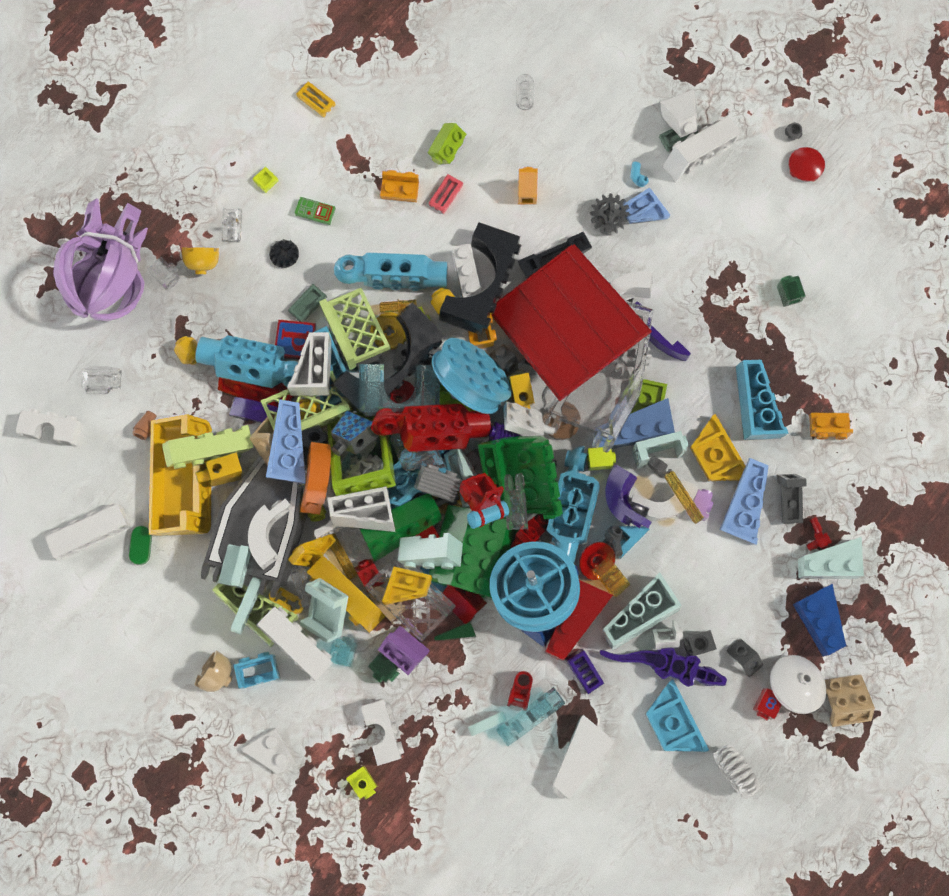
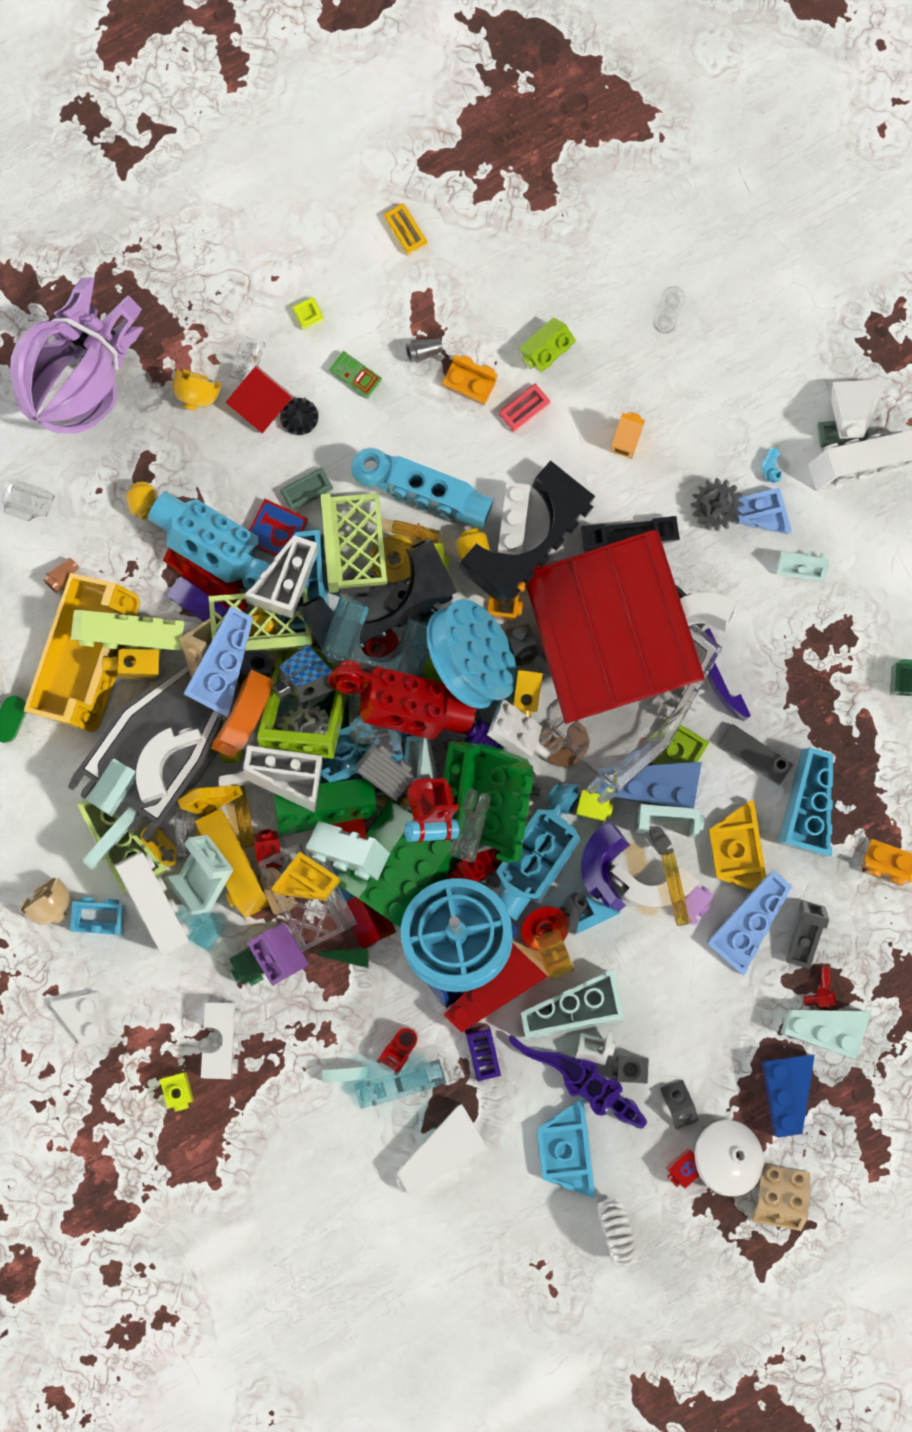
camera: 15 degrees right, 5 degrees up
none -> red tile [225,365,293,434]
none -> flat silver cone [406,338,443,363]
none -> dark grey piece [718,724,794,785]
none -> light aqua plate [776,551,829,581]

